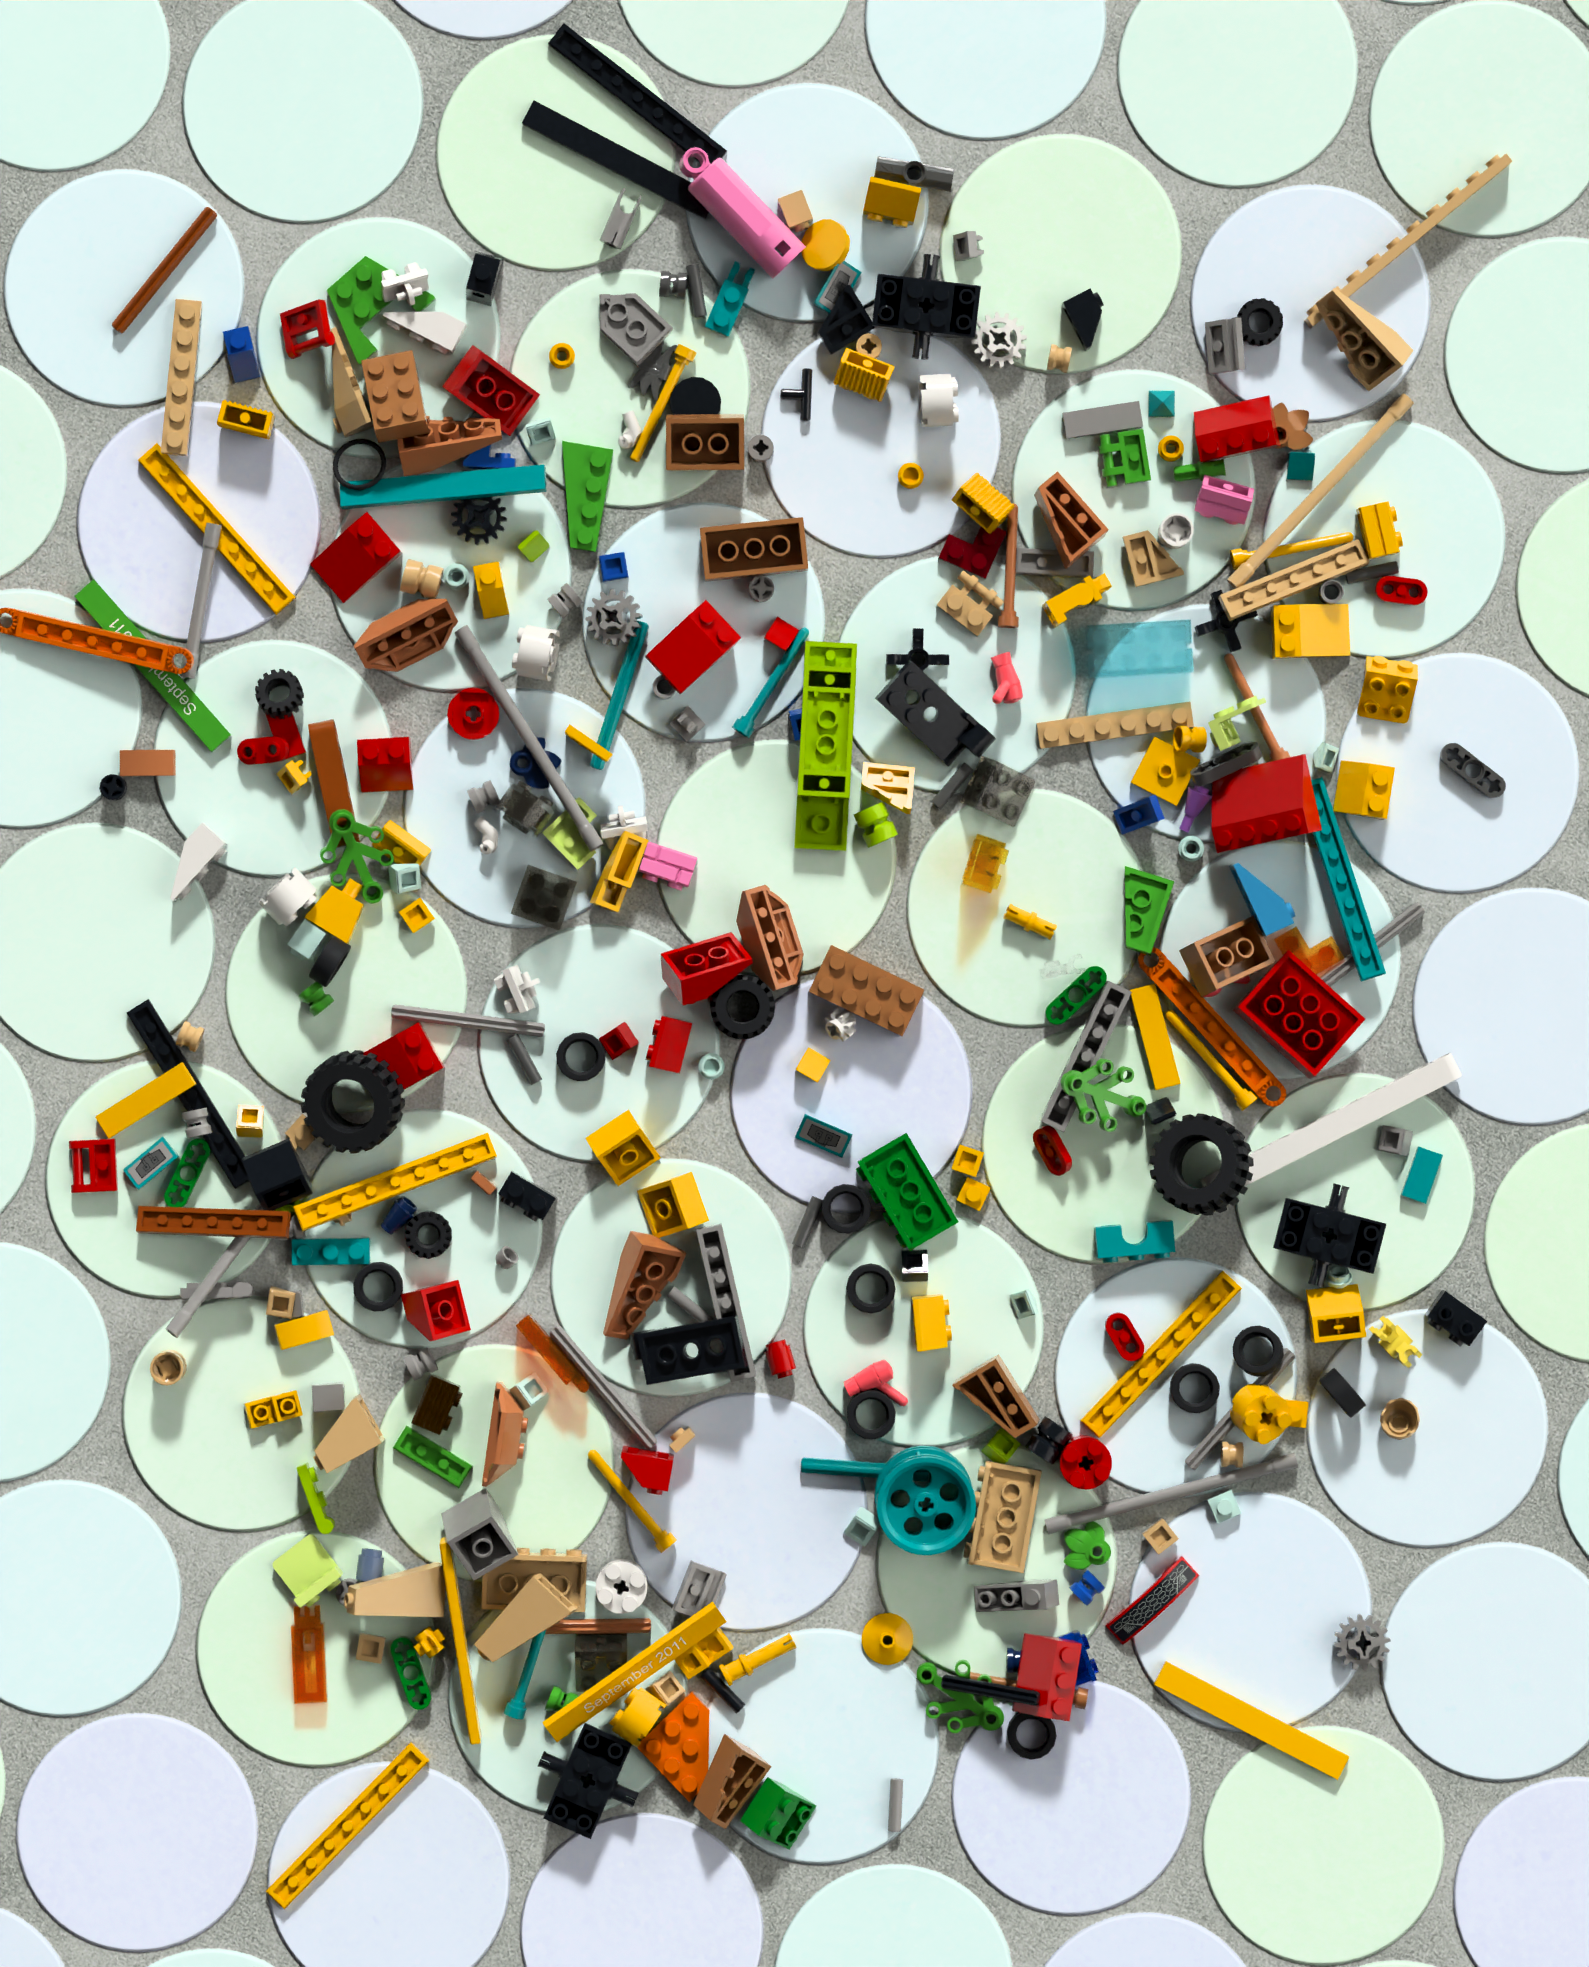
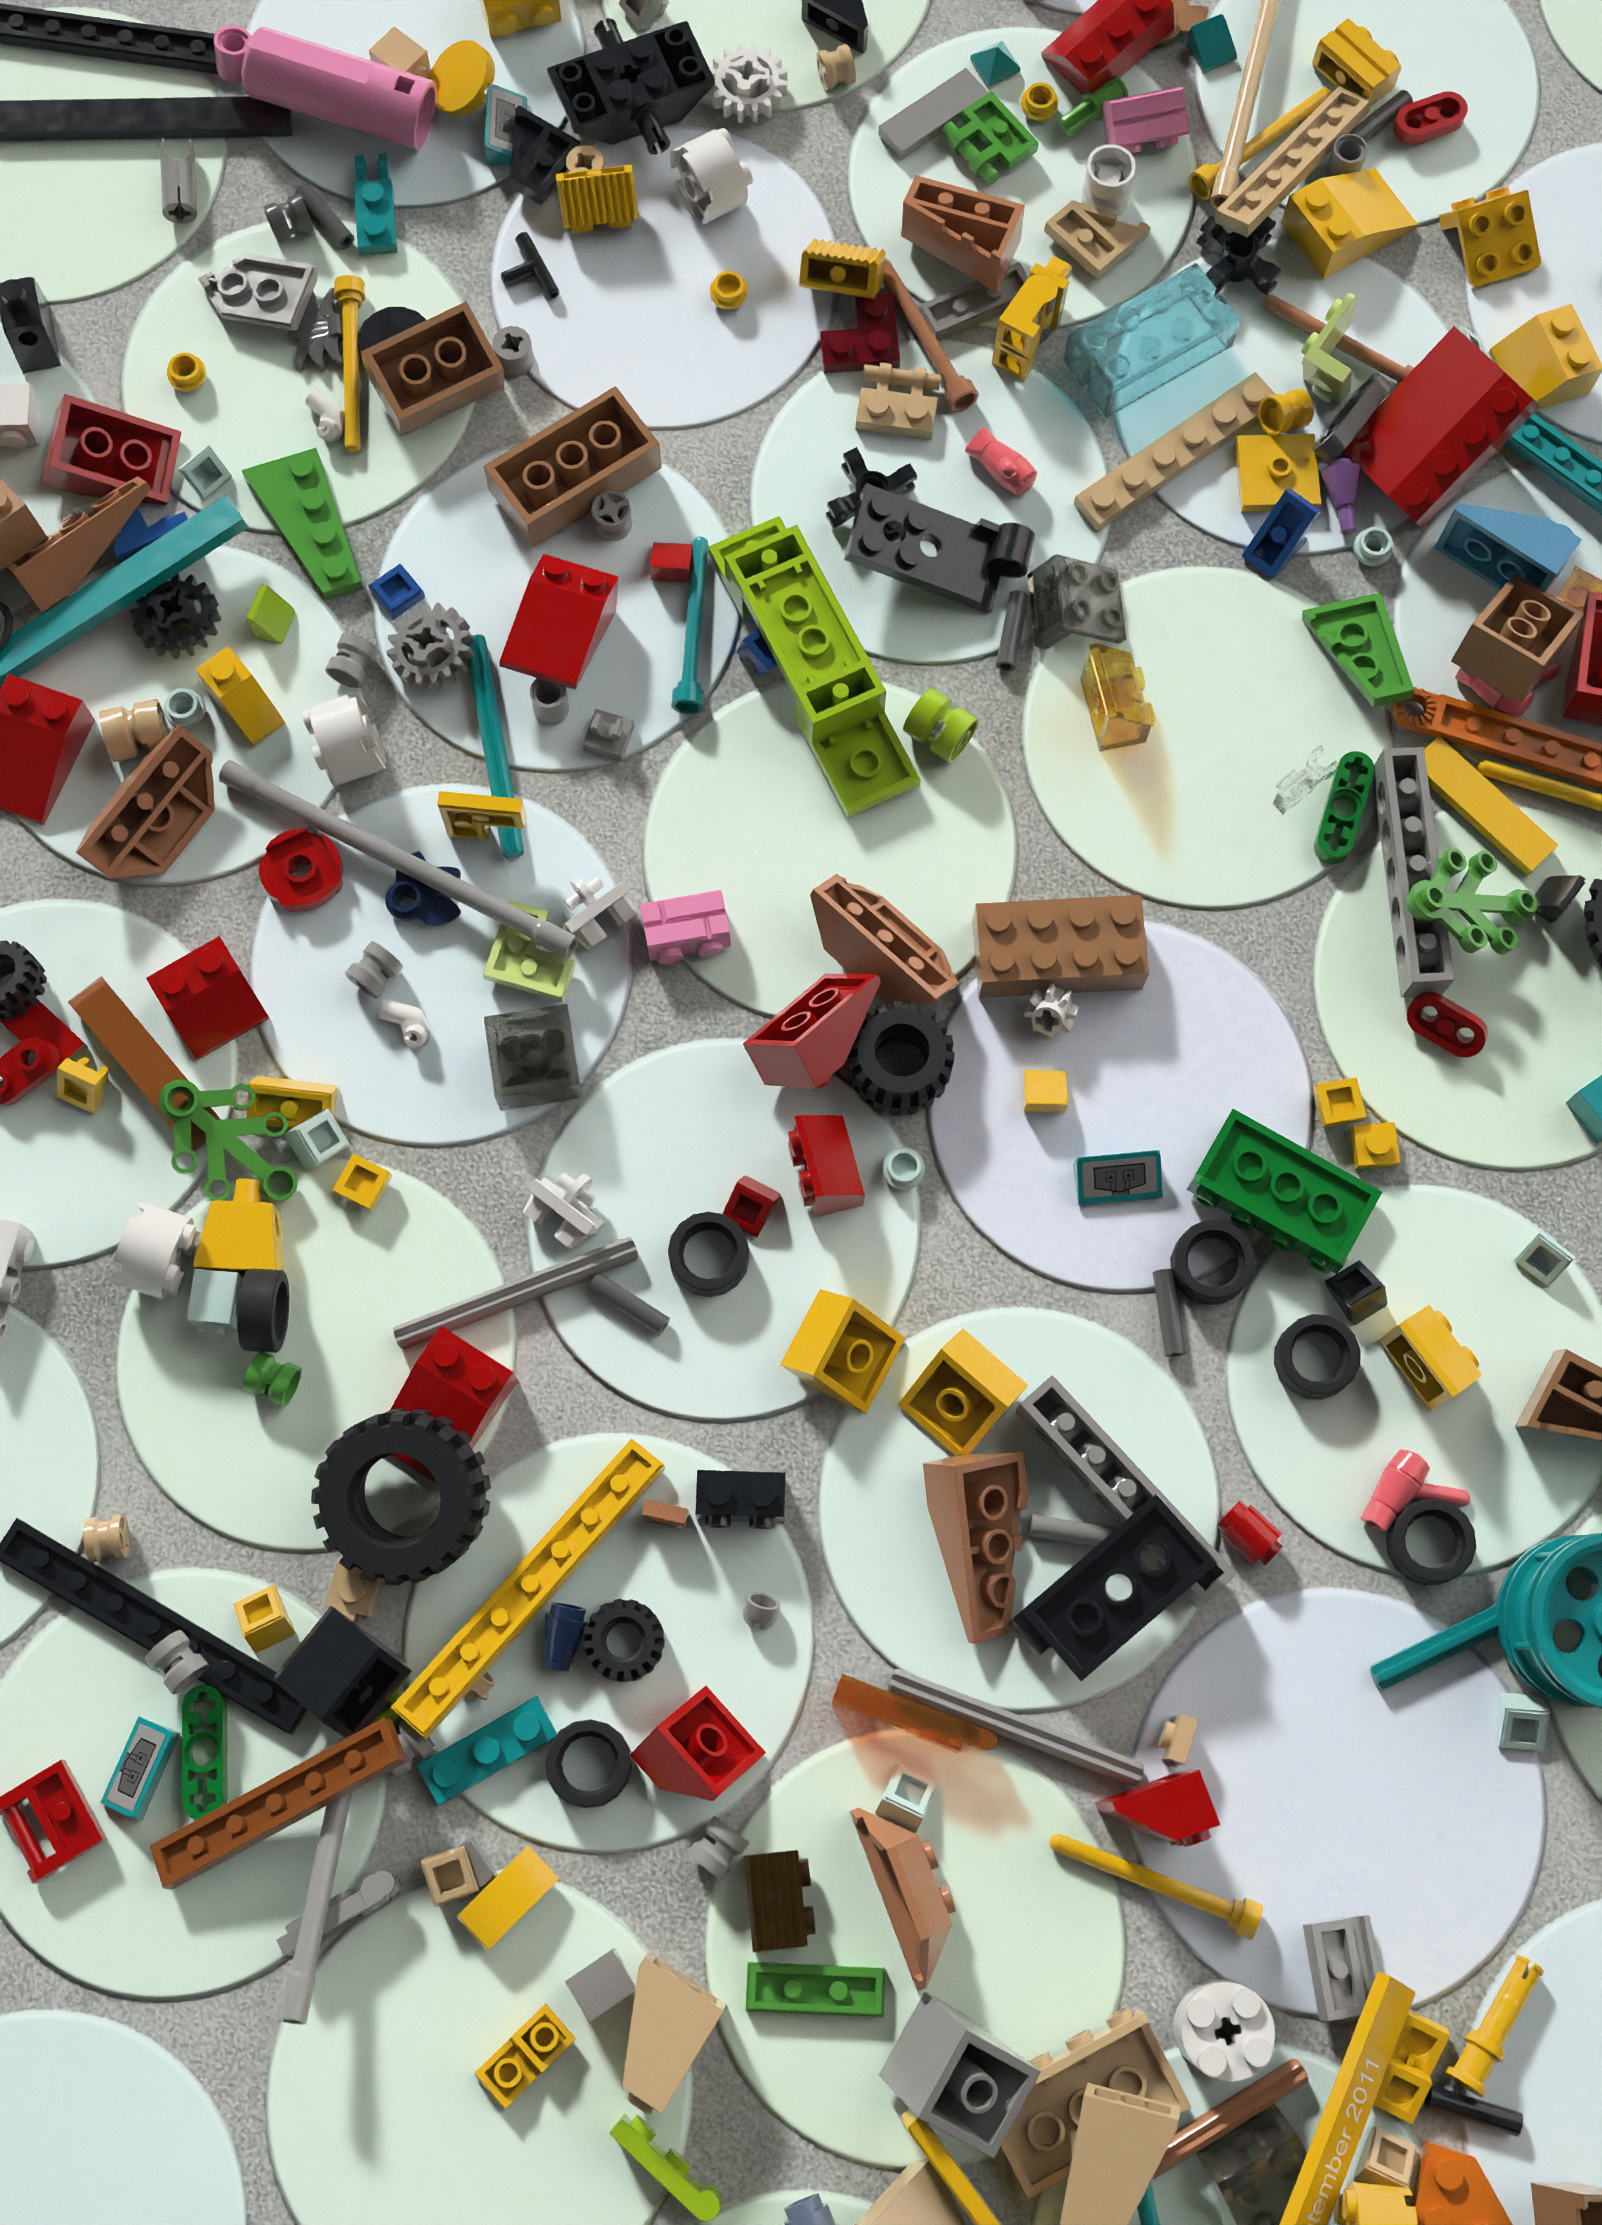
camera: 30 degrees left, 15 degrees down
yellow tile [95,1062,196,1139] -> none
tan wheel [150,1350,187,1386] -> none
clear smoke brick [494,781,554,838] -> none
yellow slope [589,831,649,912] -> none
wing [861,762,915,814] -> none
yellow pin [1003,904,1057,940] -> none

